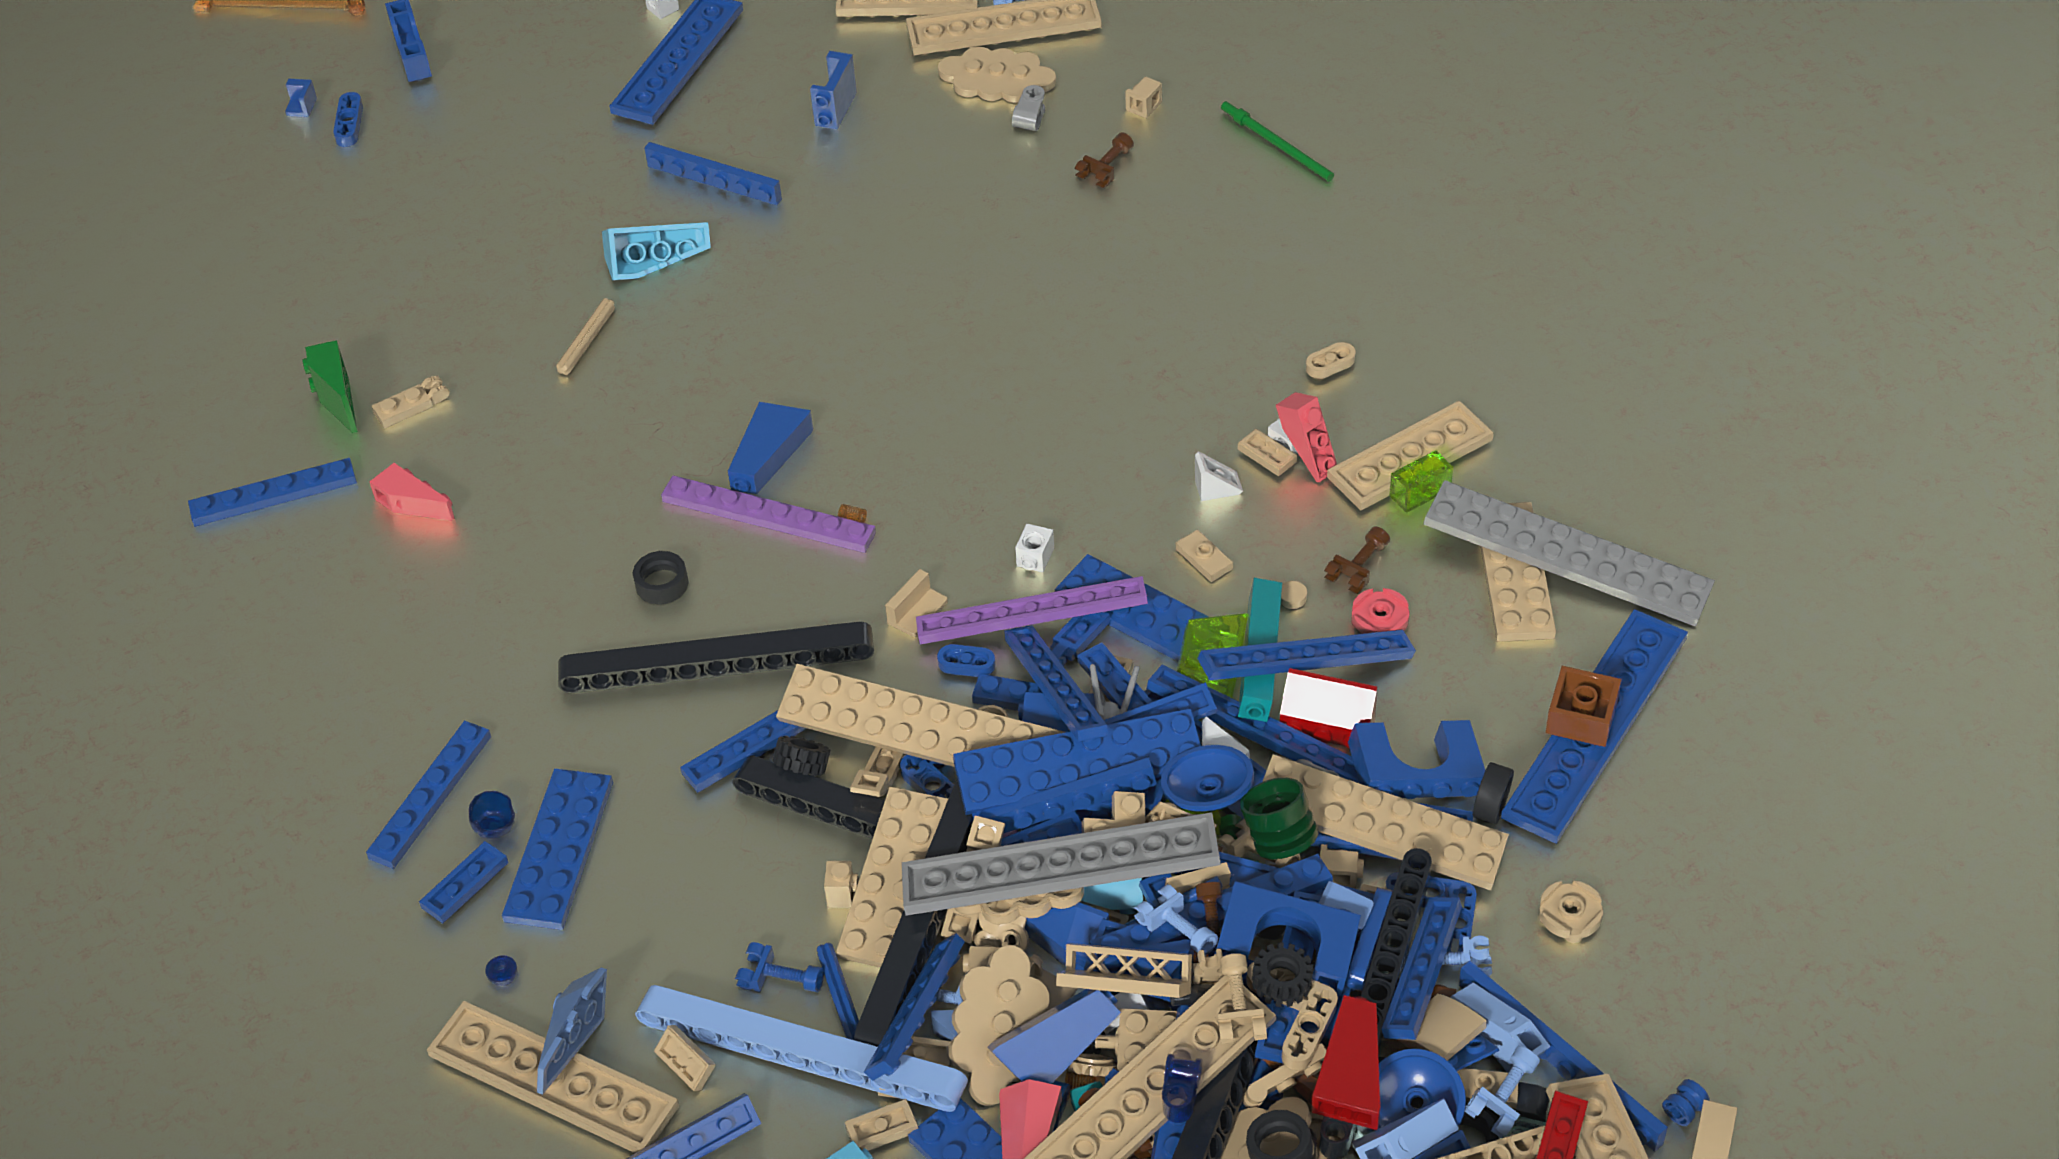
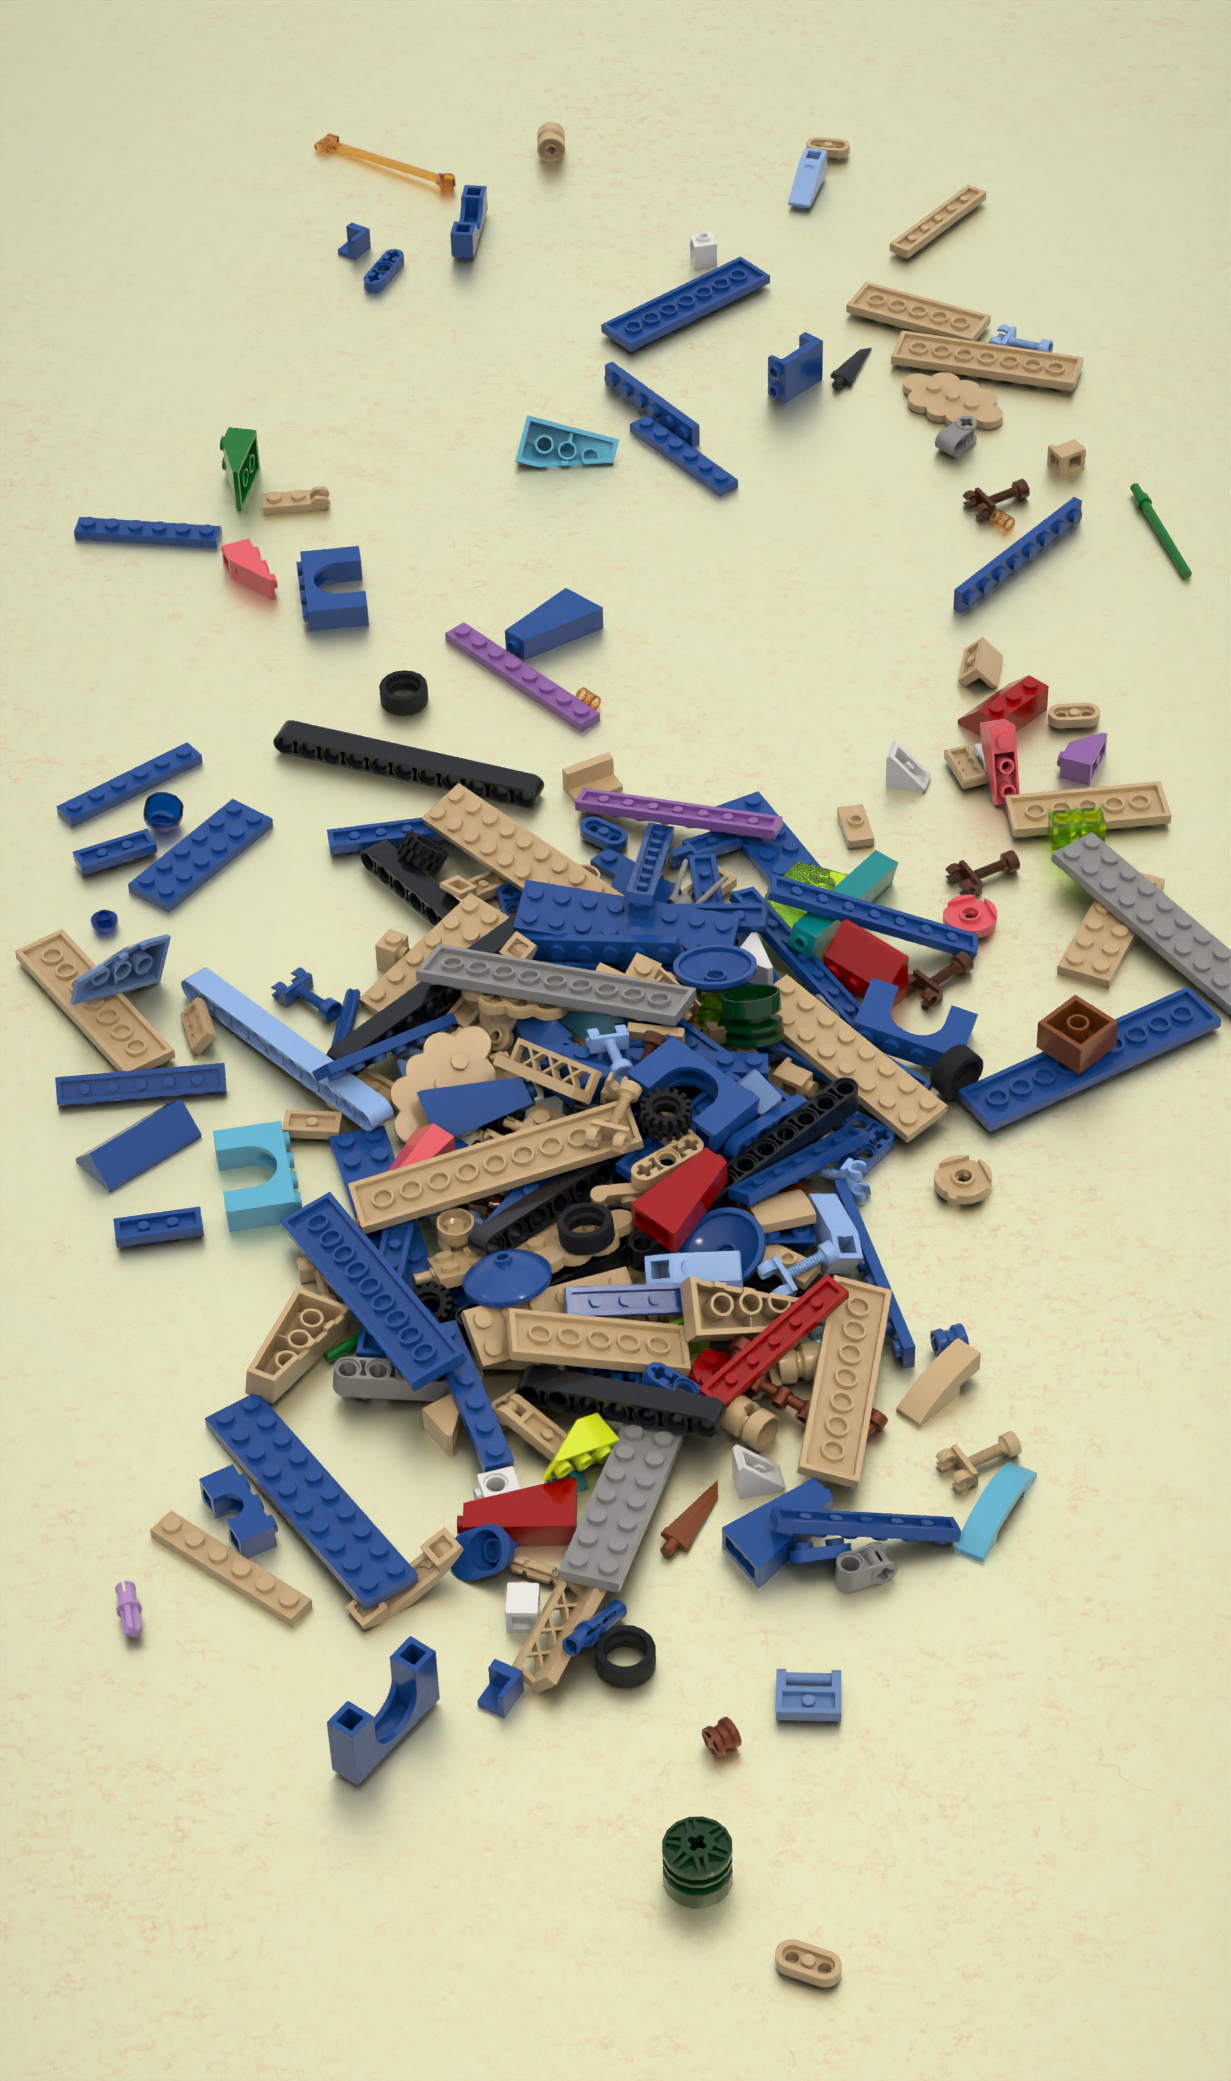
camera: 25 degrees right, 5 degrees down
tan axle [556,298,615,375] -> none
white brick [1015,524,1054,572] -> none
clear blue piece [1162,1053,1202,1123] -> none
tan tile [1281,581,1307,609] -> none
none -> blue arch [296,546,369,631]
none -> blue plate [630,415,738,497]
none -> black bar [830,348,872,390]
none -> reddish brown bar [907,951,974,1009]
none -> blue plate [953,497,1082,613]
none -> tan panel [958,637,1003,689]
none -> red slope [958,675,1049,737]
none -> clear orange piece [990,509,1015,531]
none -> medium lavender slope [1057,733,1107,785]

